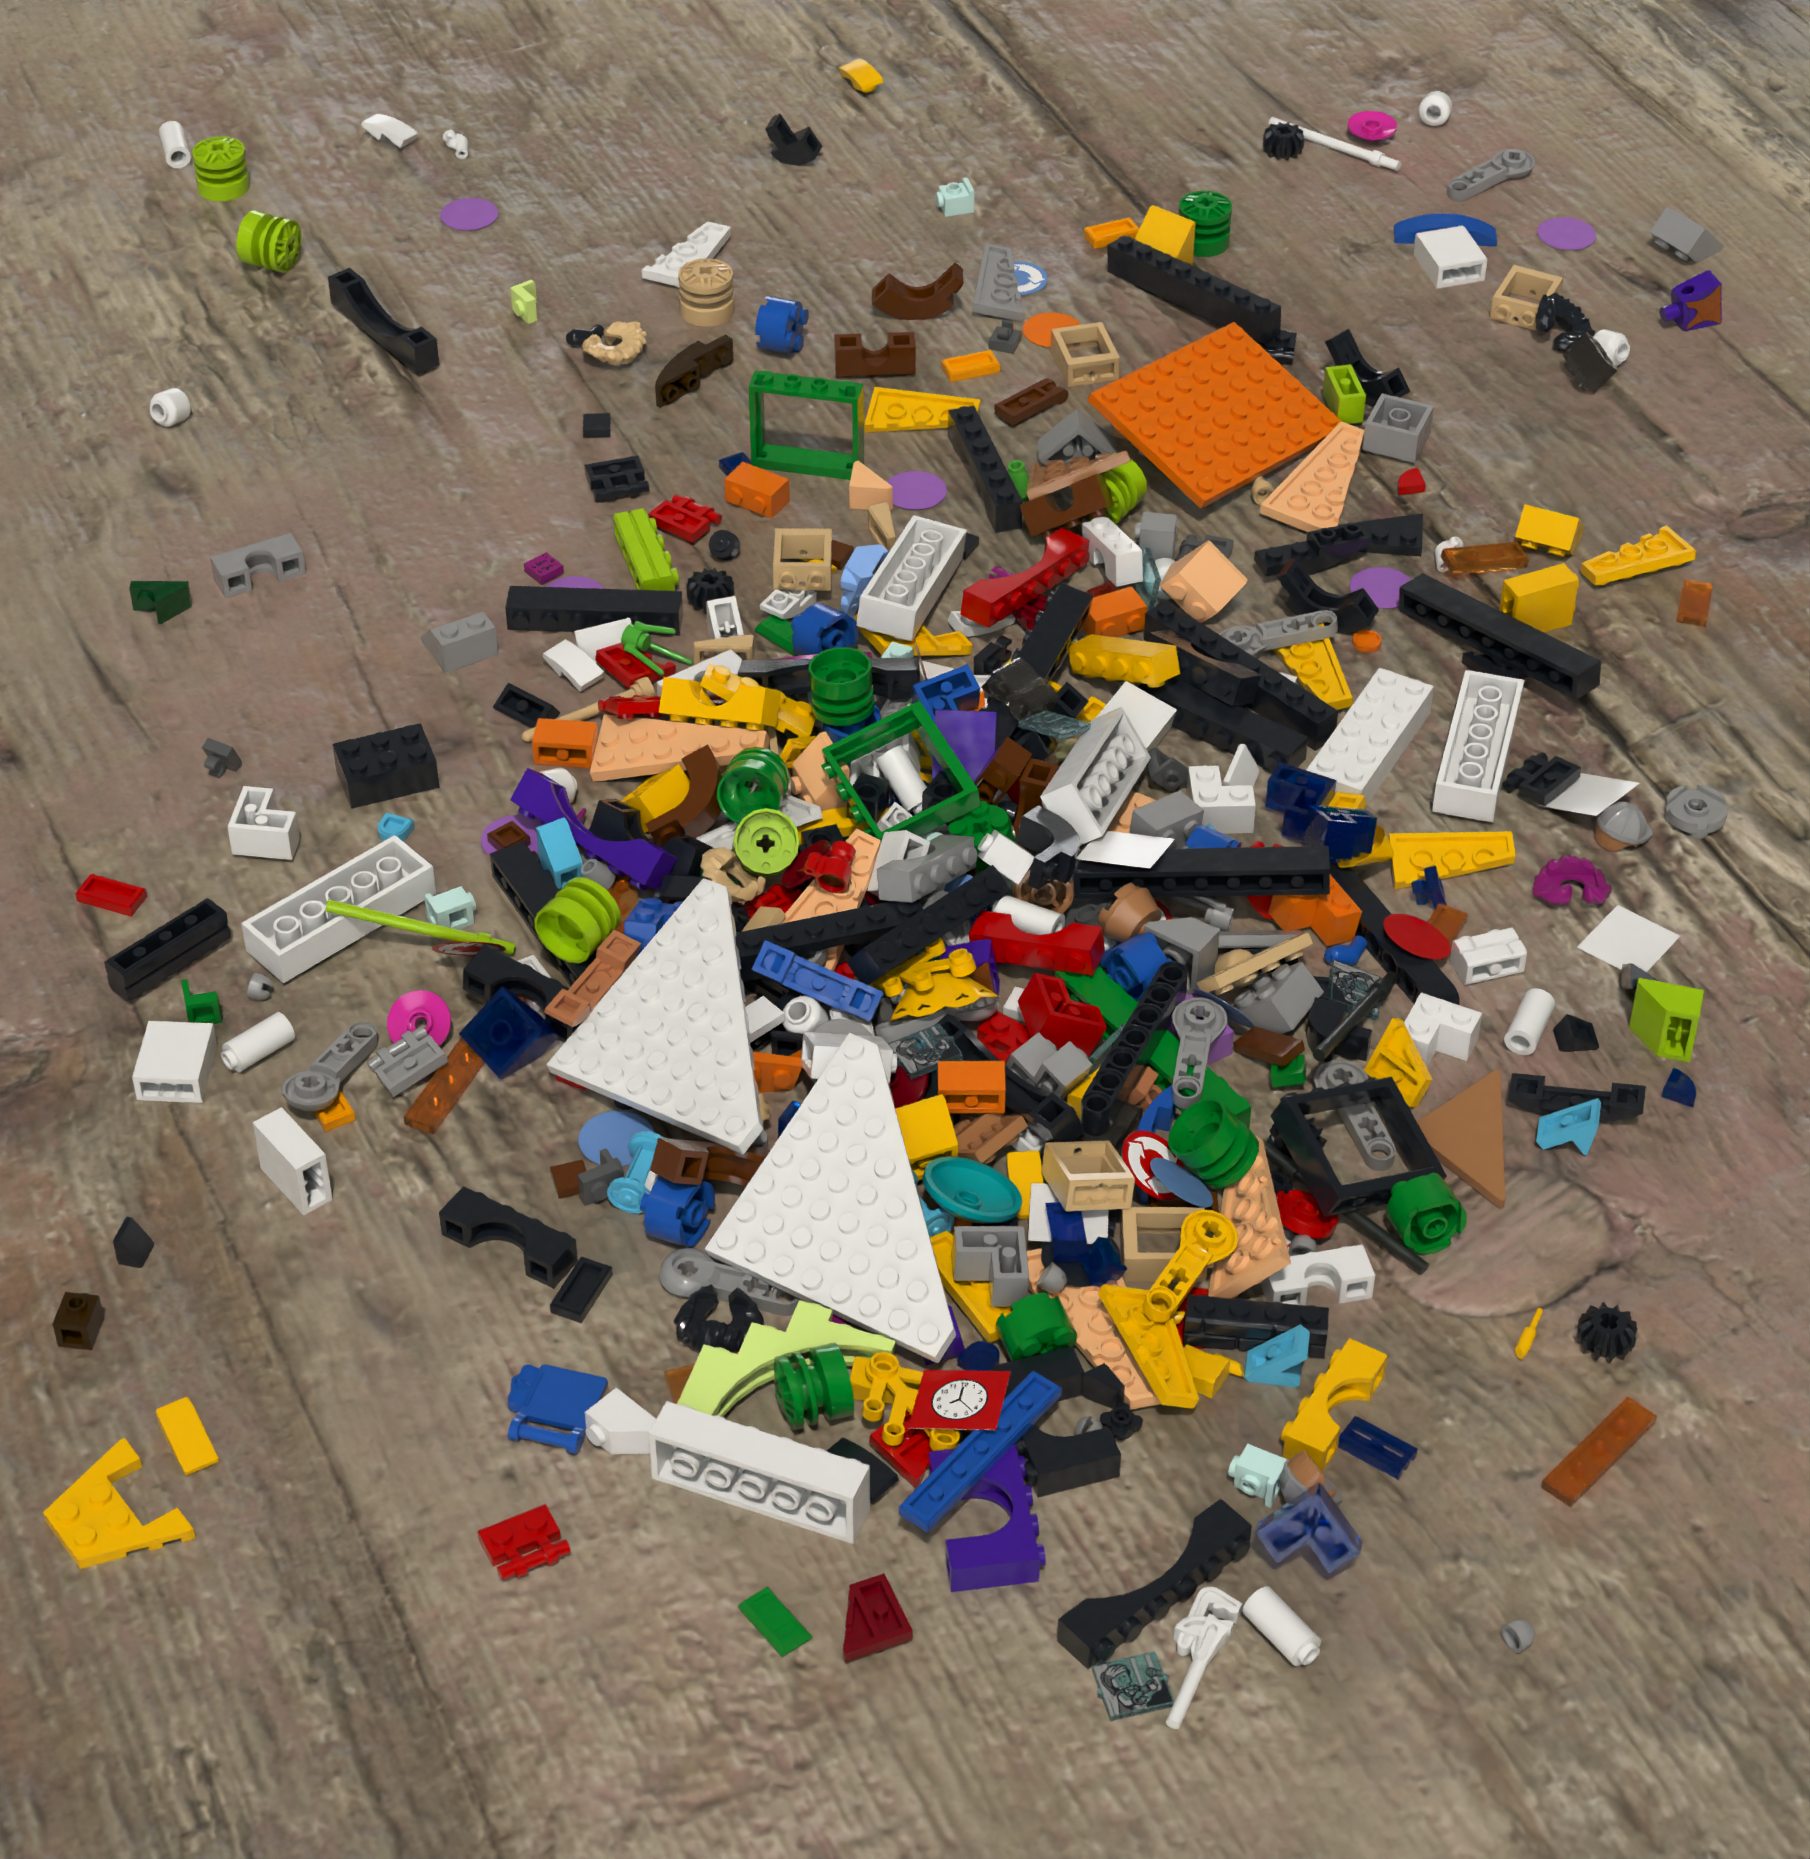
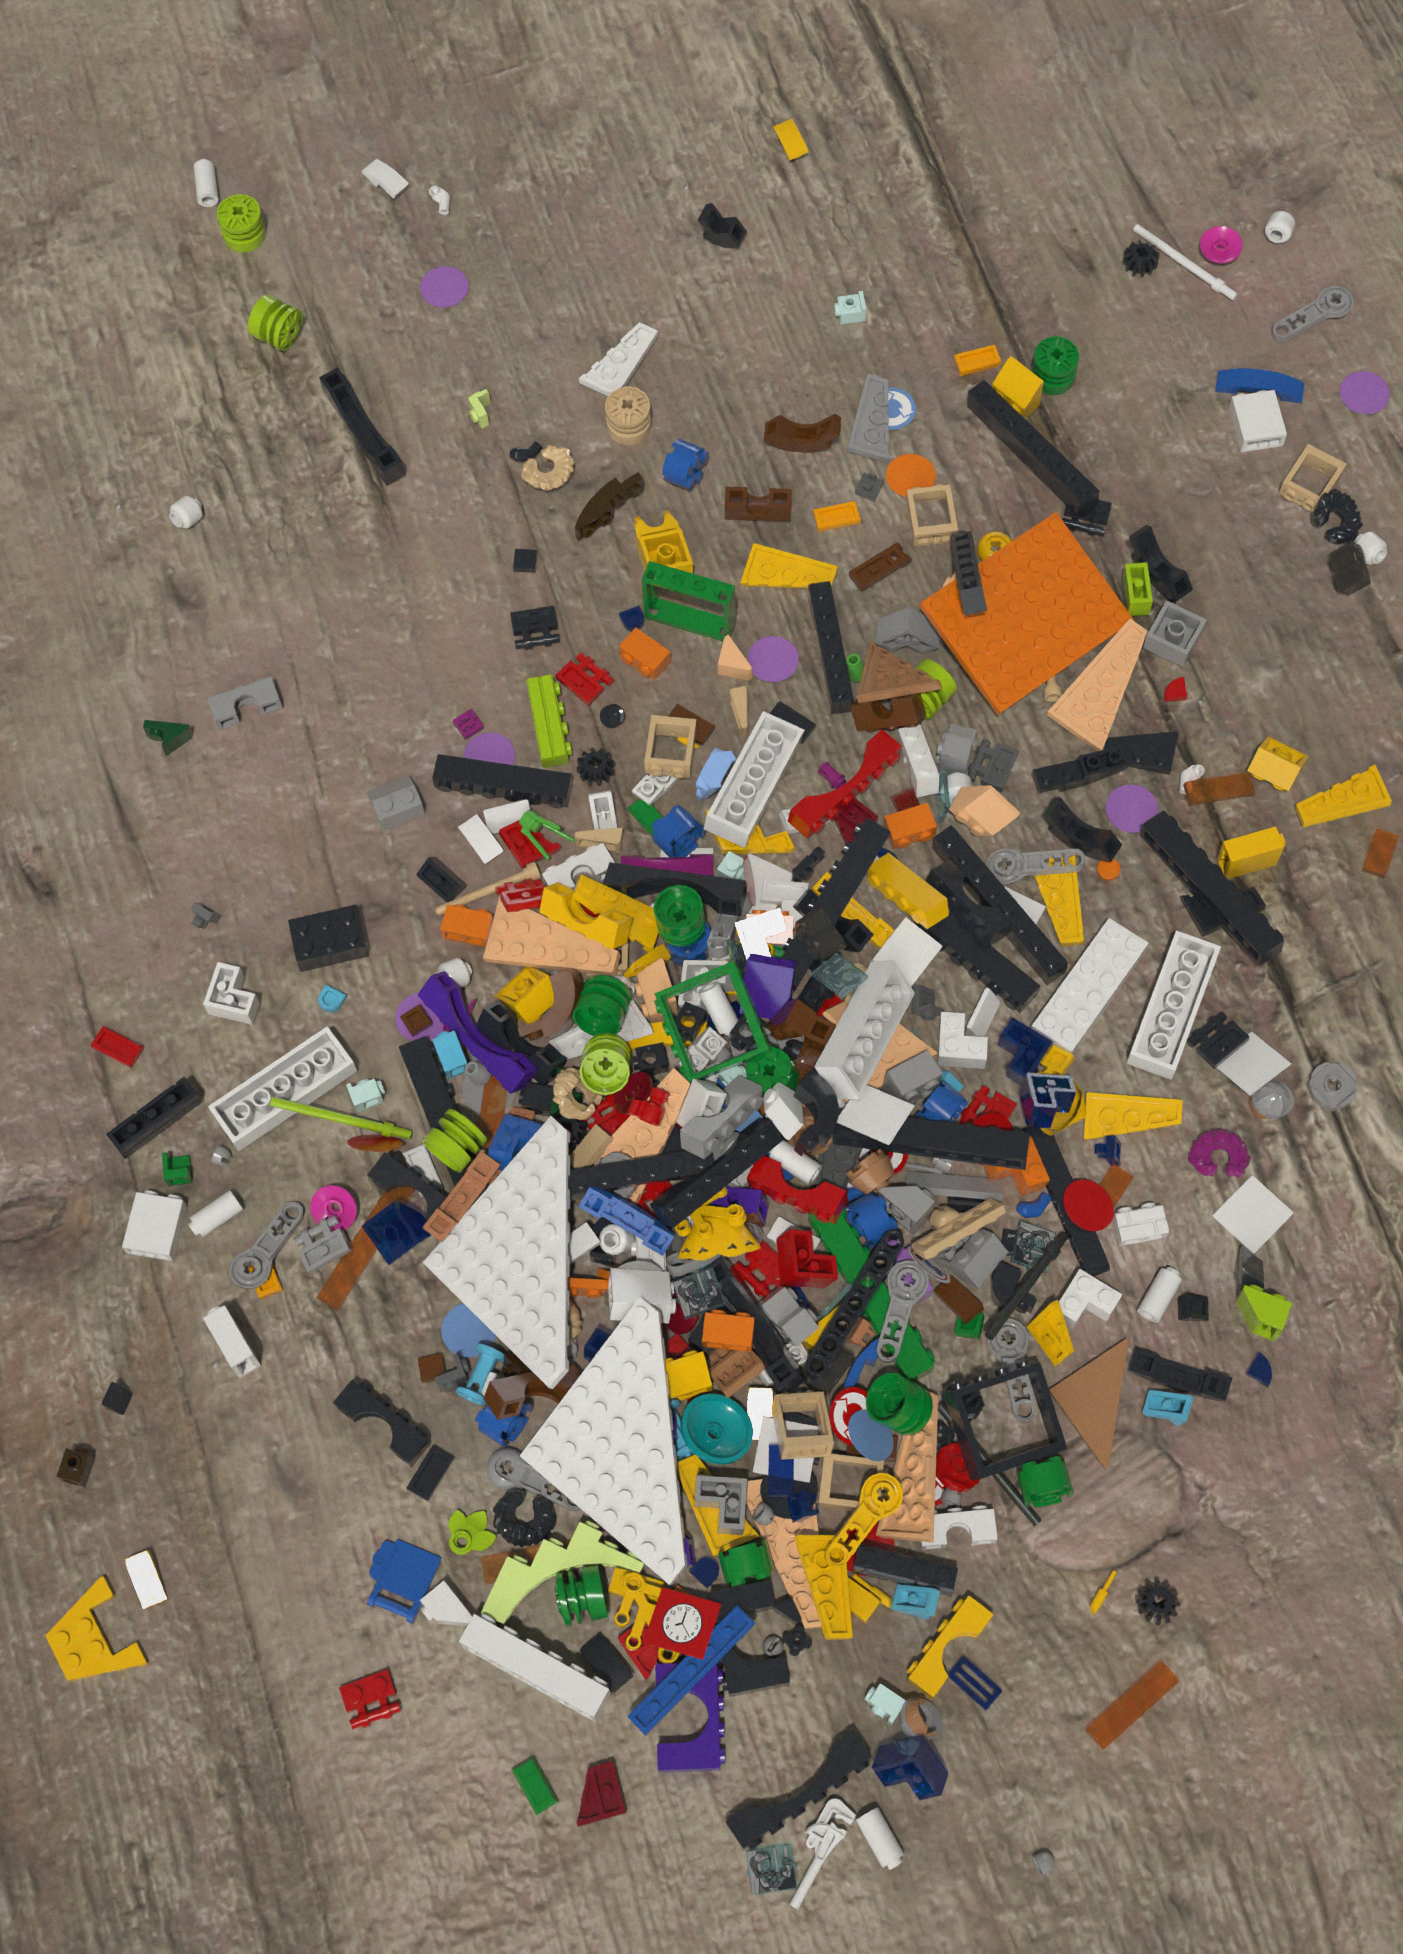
camera: 10 degrees right, 25 degrees up
none -> lime plate [448,1510,496,1555]
none -> yellow brick [634,510,693,573]
none -> black arch [950,531,987,615]

